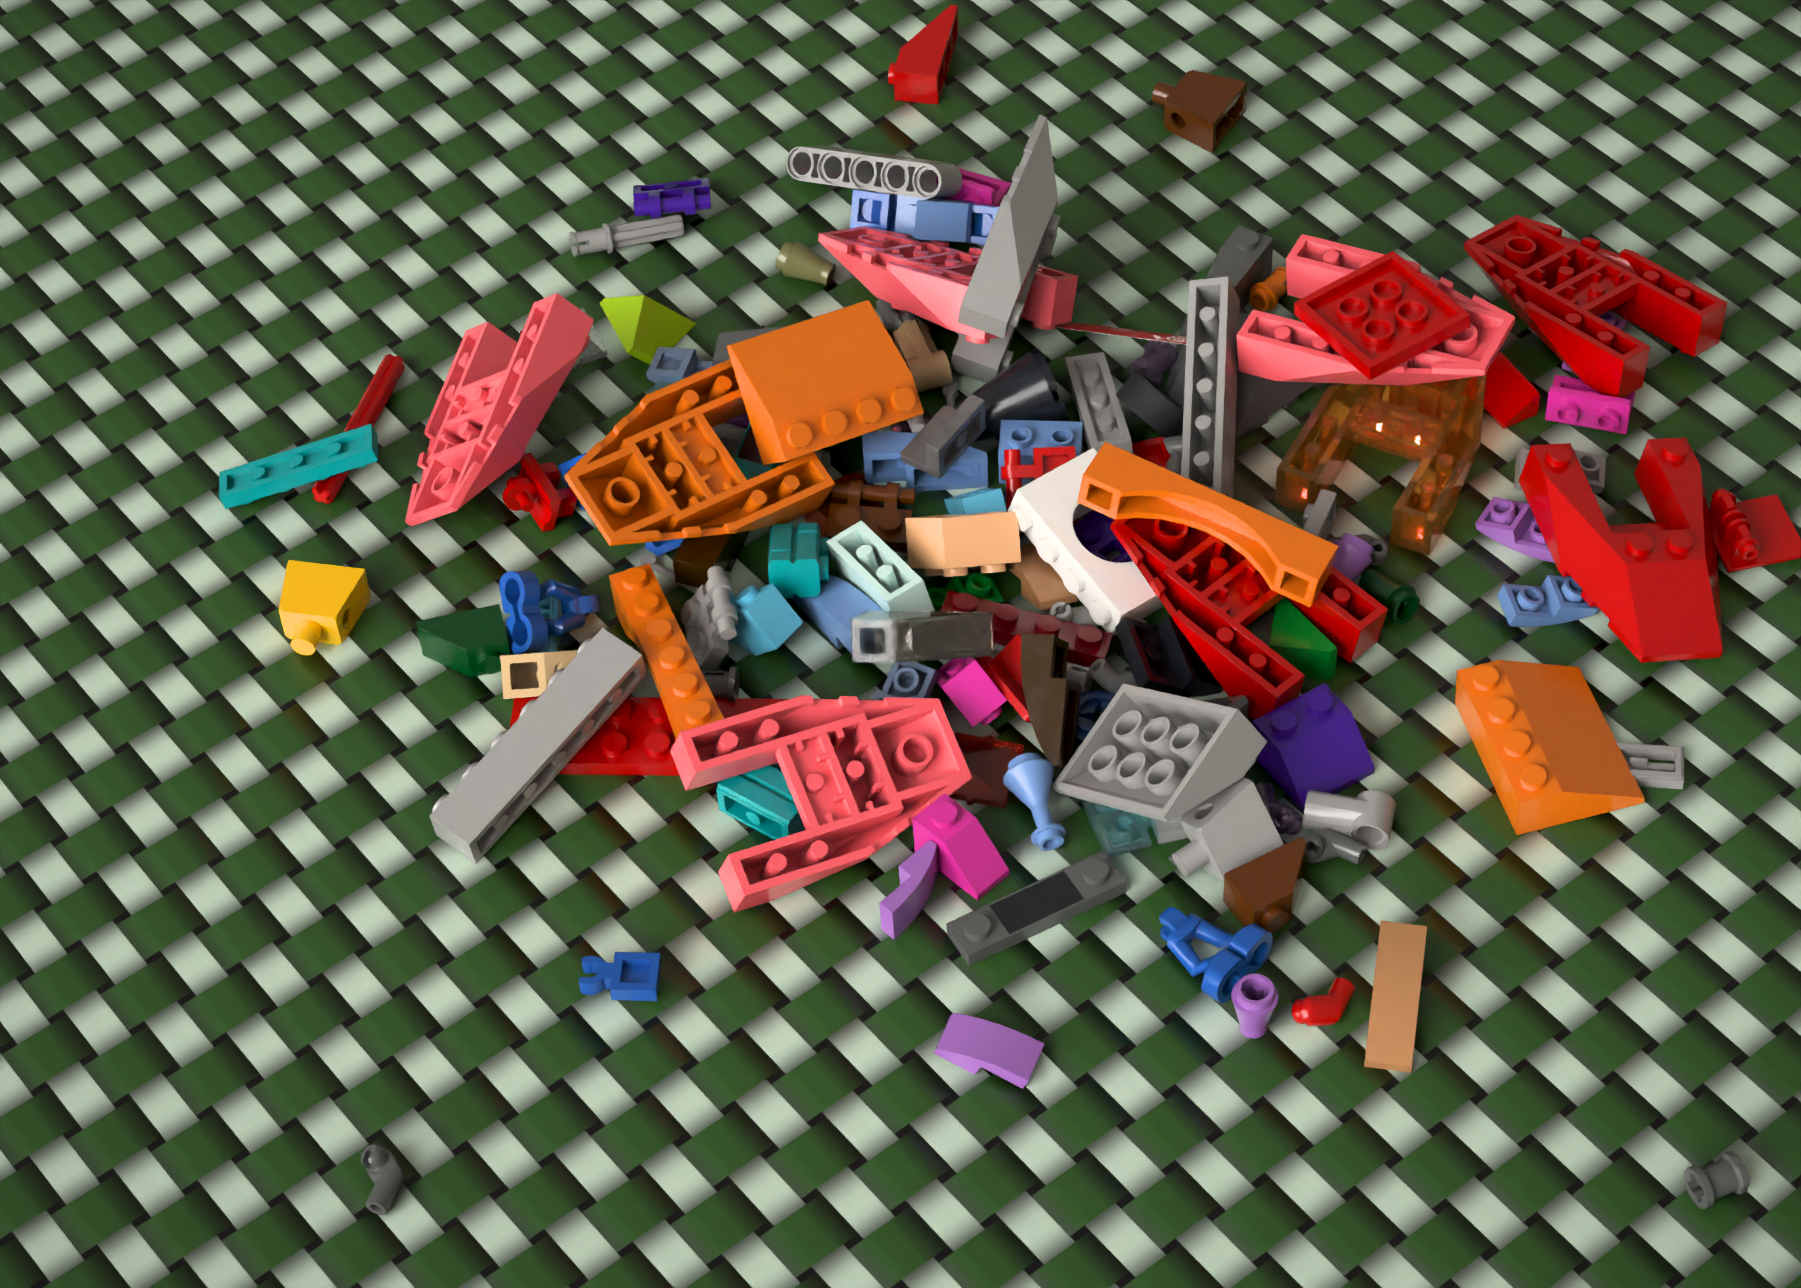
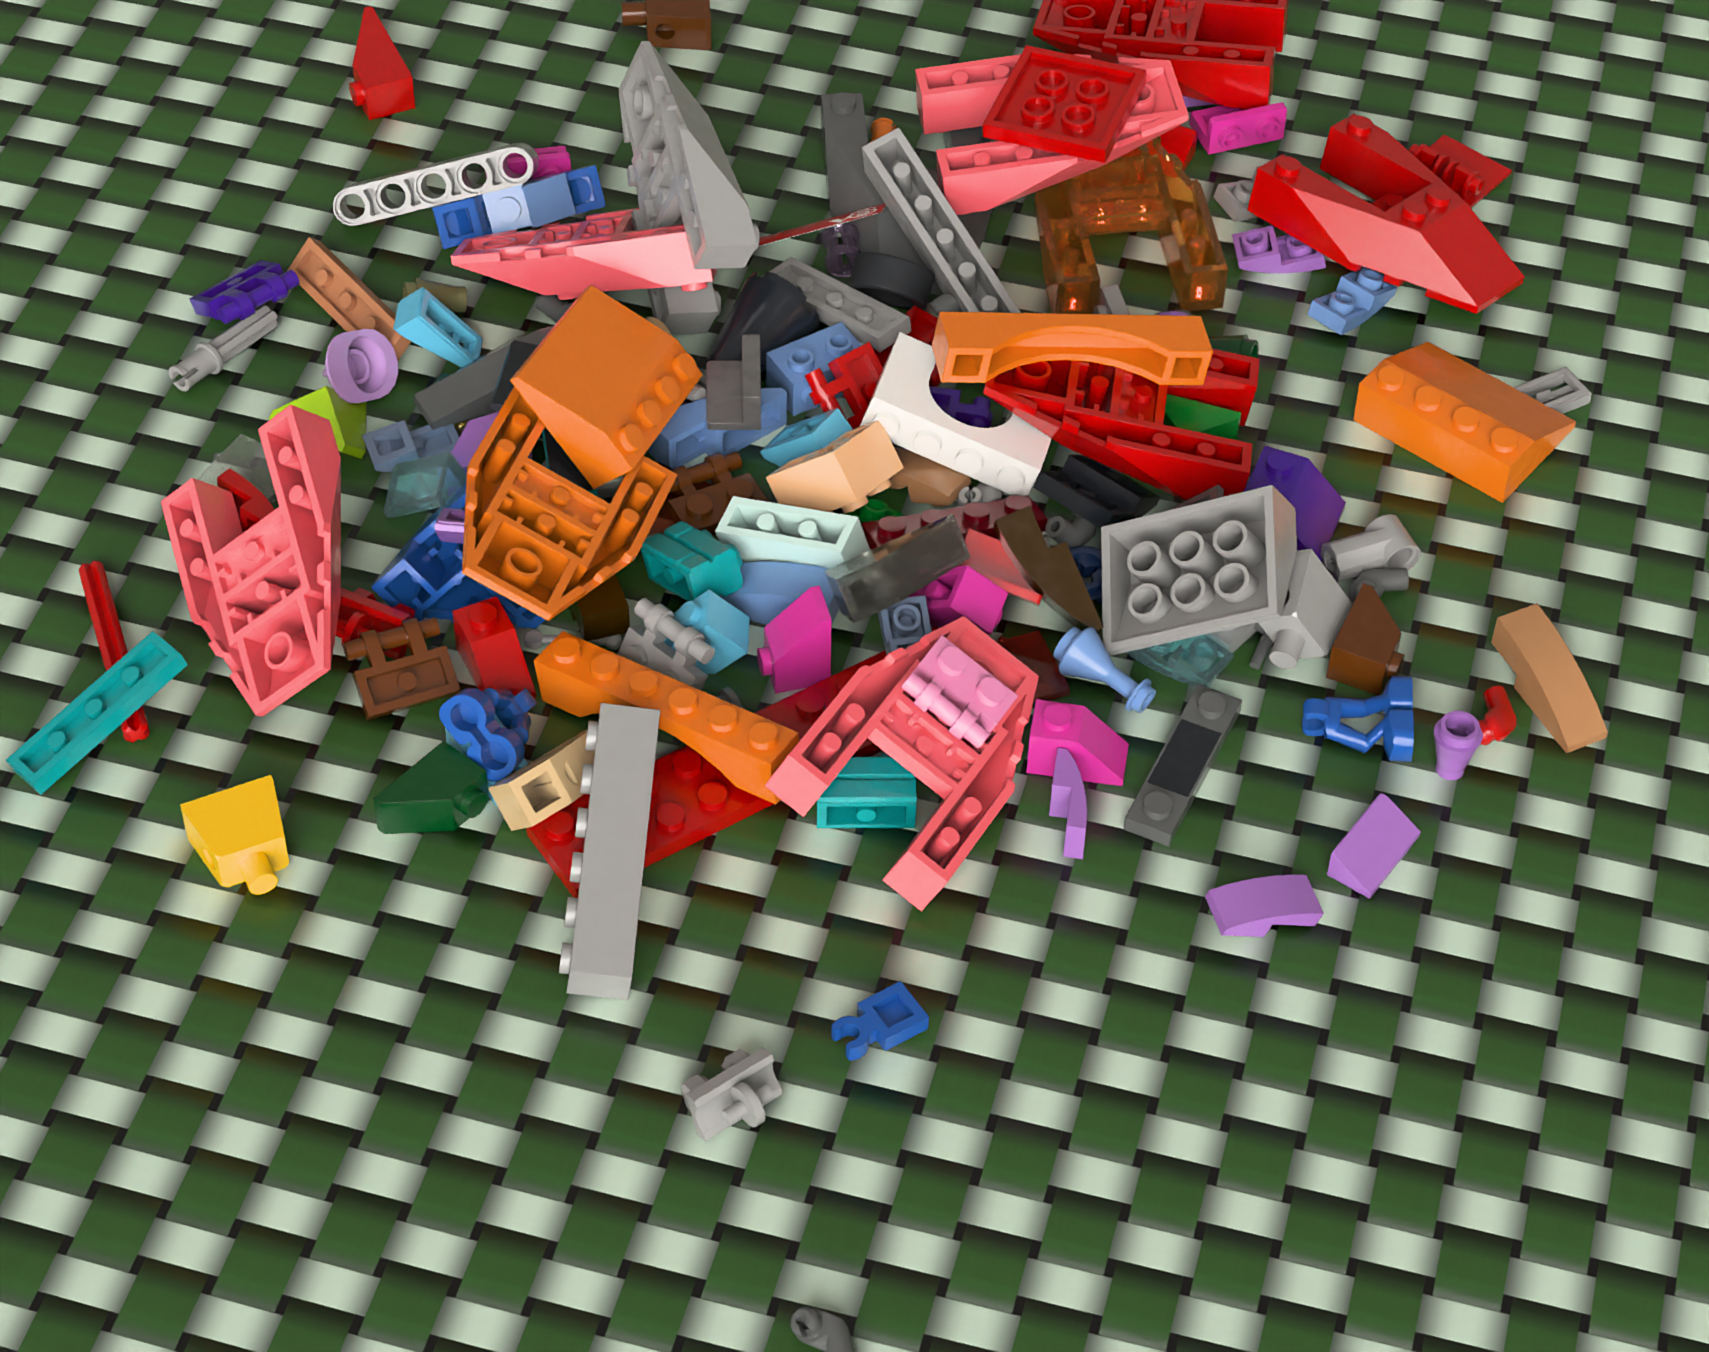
camera: 40 degrees left, 0 degrees up
none -> nougat plate [287,237,411,361]
none -> lavender piece [322,329,398,404]
none -> reddish brown plate [343,617,460,720]
none -> medium azure slope [393,287,483,368]
none -> red slope [452,596,536,699]
none -> light grey hips [681,1047,783,1141]
none -> dark pink slope [757,586,832,694]
none -> bright pink plate [901,635,1018,749]
none -> medium lavender slope [1327,793,1421,899]

